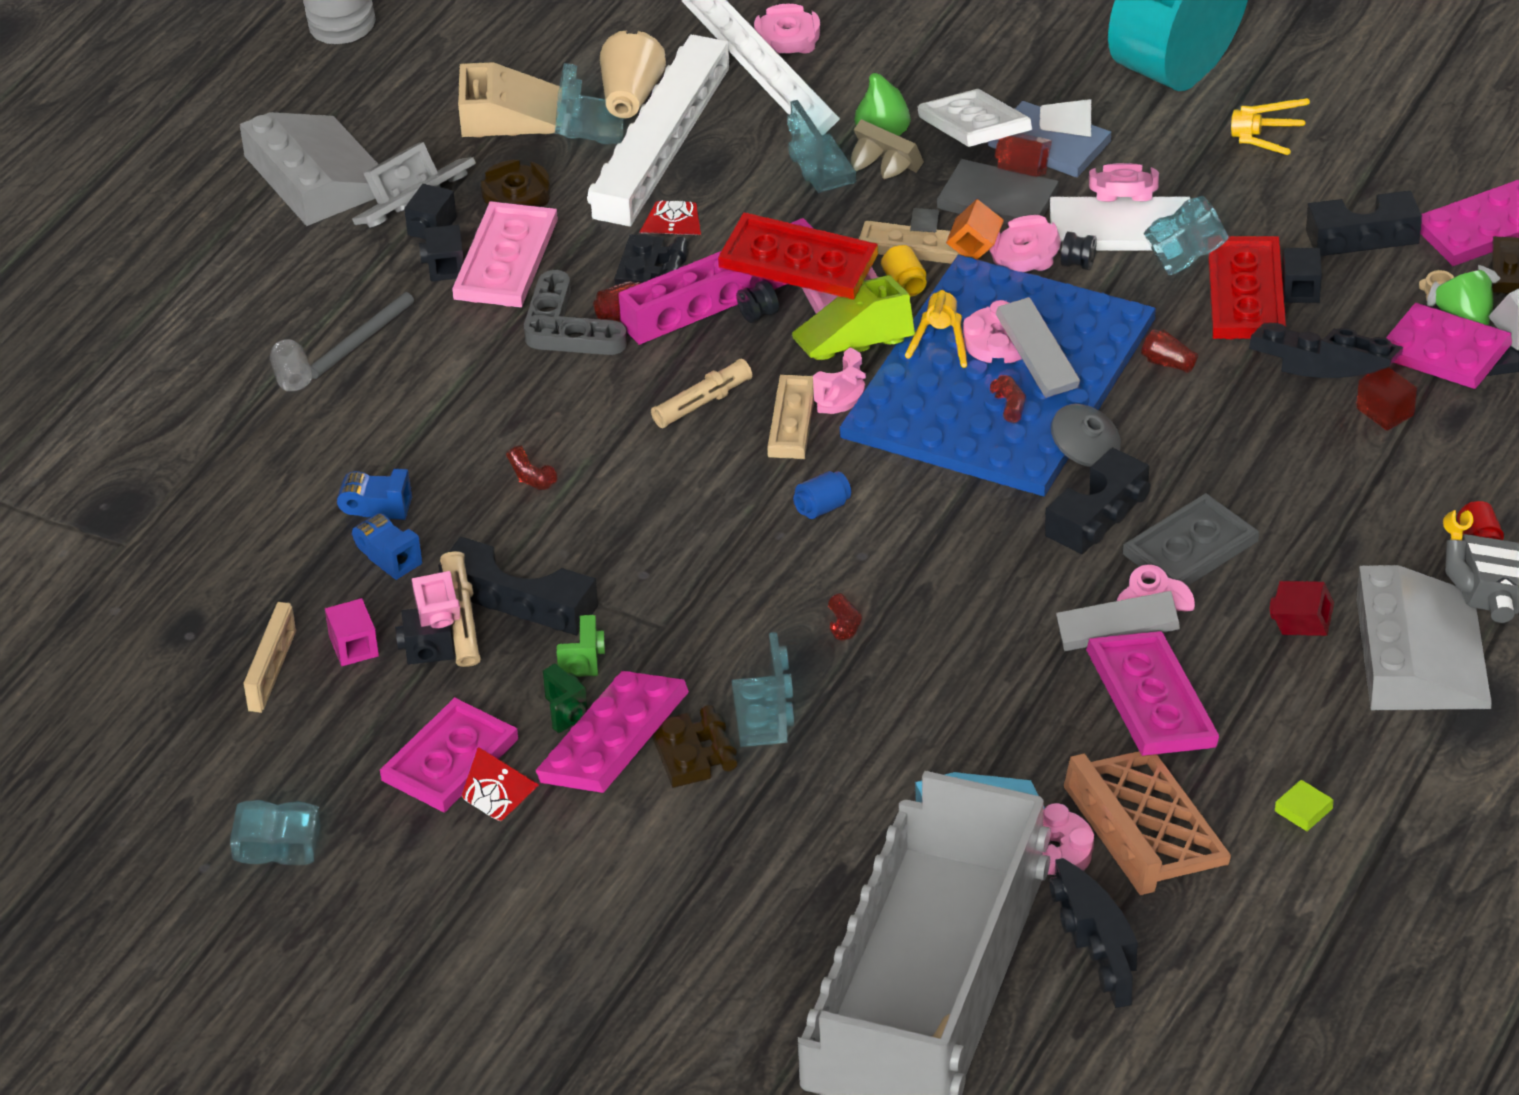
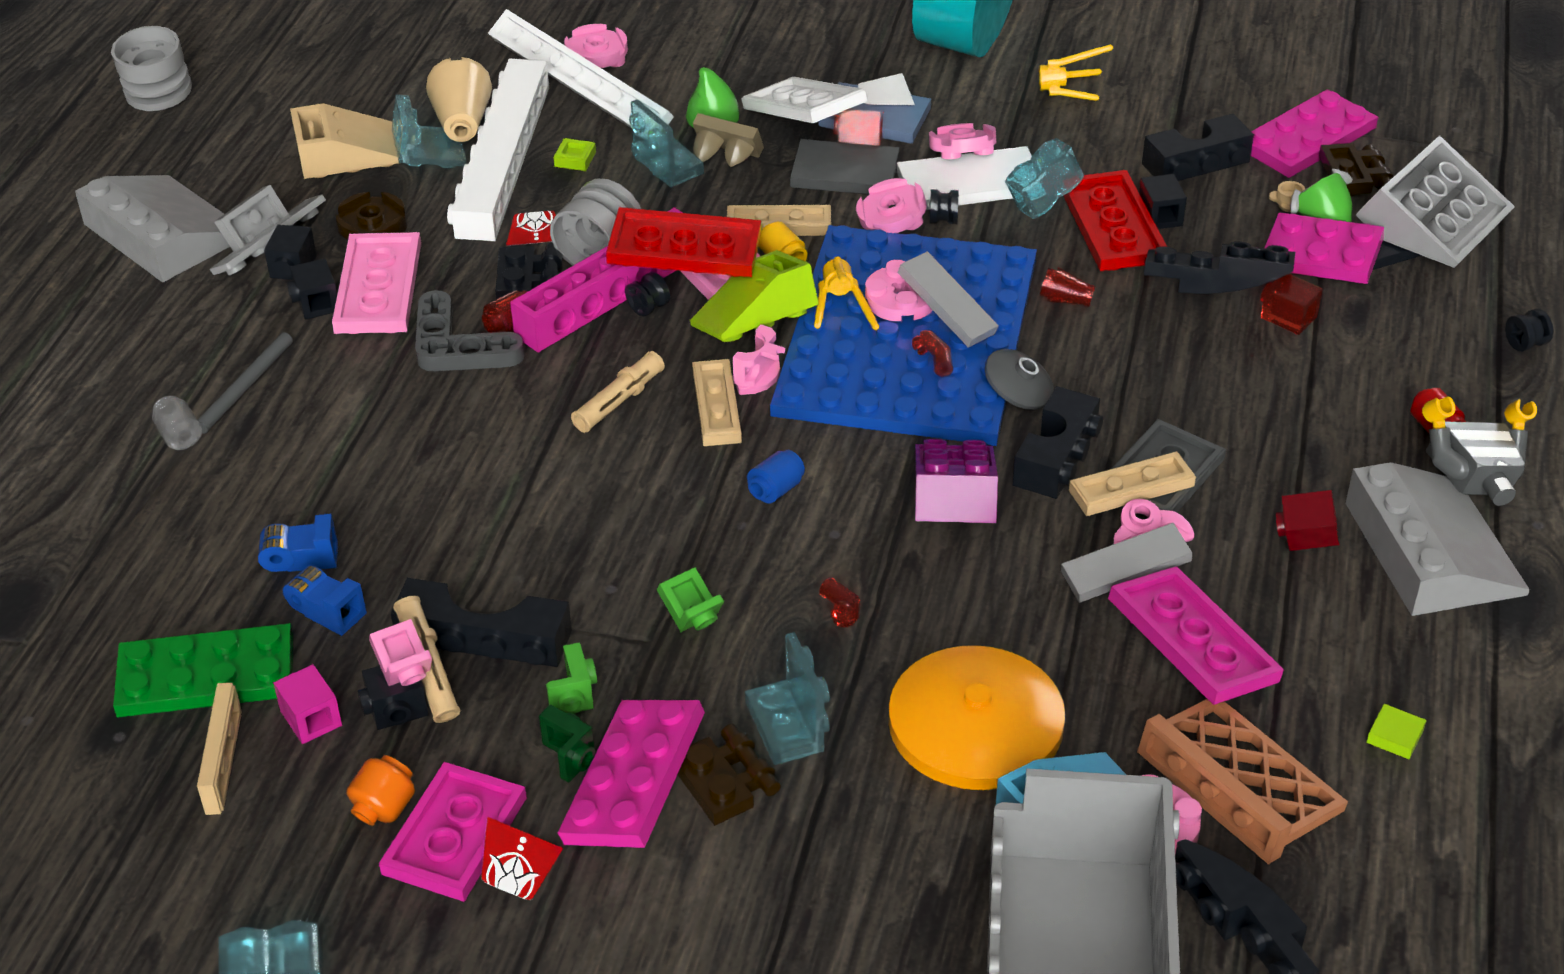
camera: 15 degrees left, 0 degrees up
clear red arm [505,445,558,490] -> none
dark grey sticker [910,208,939,233] -> none
orange brick [946,199,1004,260] -> none
none -> green plate [113,623,293,717]
none -> orange head [346,755,415,826]
none -> light grey wheel [550,178,641,266]
none -> lime tile [553,138,596,171]
none -> bright green bracket [657,567,724,632]
none -> light orange dish [889,646,1065,790]
none -> slope [915,439,998,523]
none -> tan tile [1069,451,1196,516]

